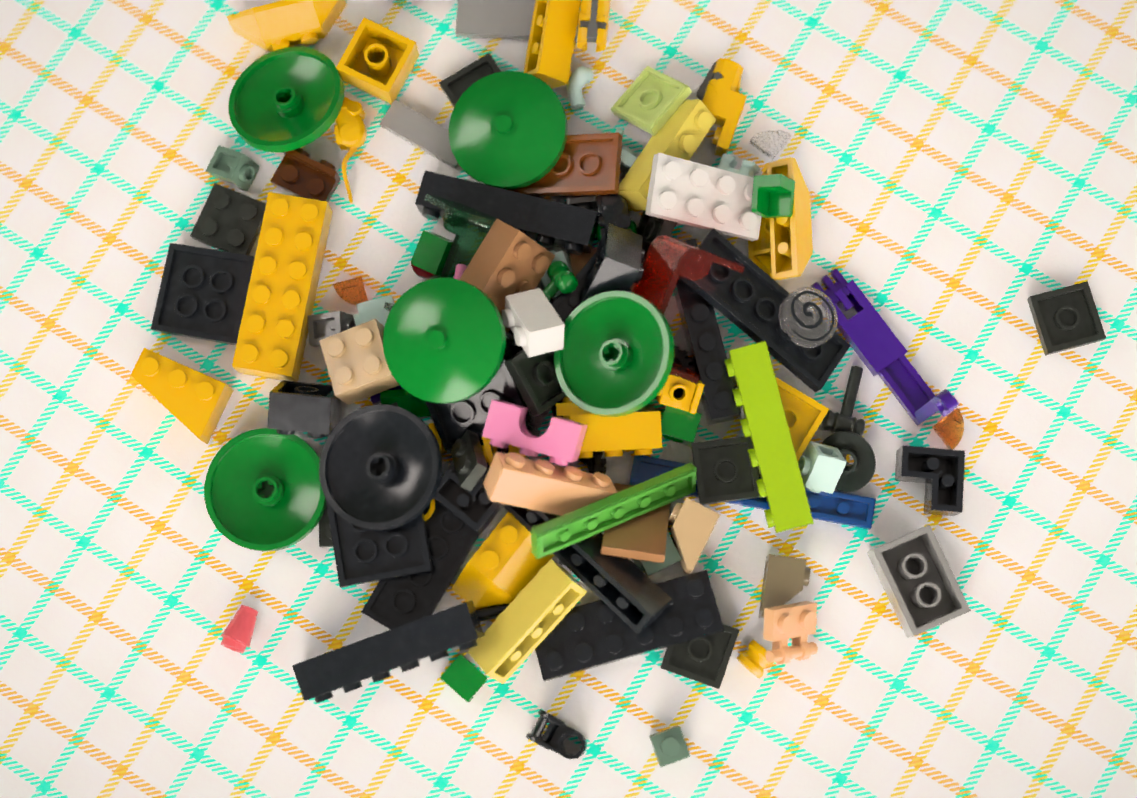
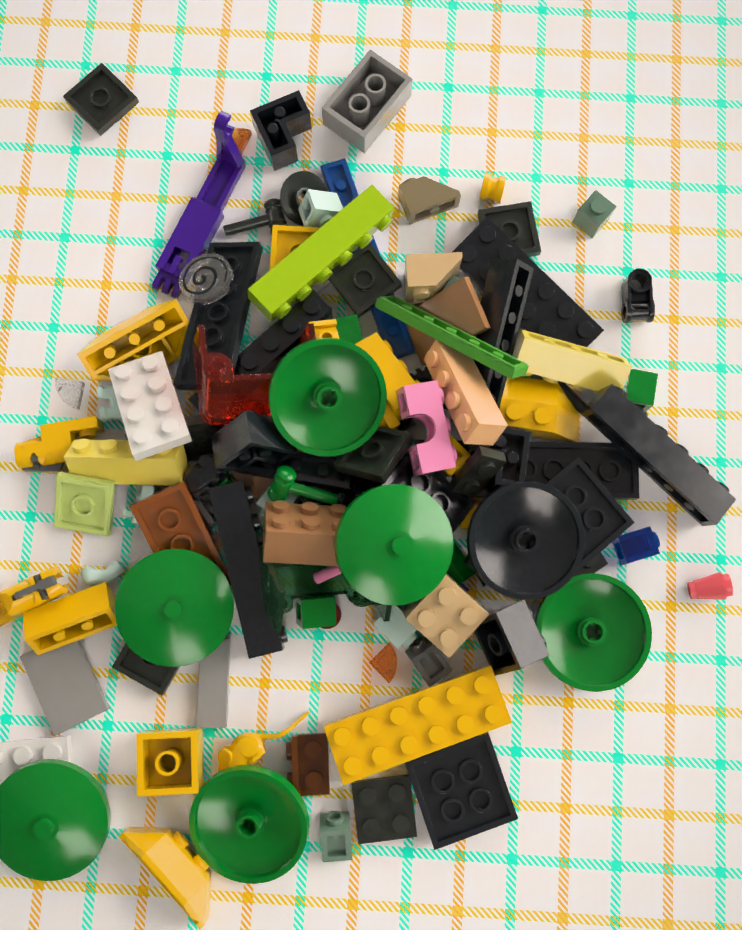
camera: 125 degrees left, 0 degrees up
yellow wedge [131,348,234,445] -> none
white brick [502,288,565,357] -> none
green panel [751,174,795,218] -> none
light nougat plate [763,601,818,664] -> none
none -> clear blue brick [612,526,660,566]

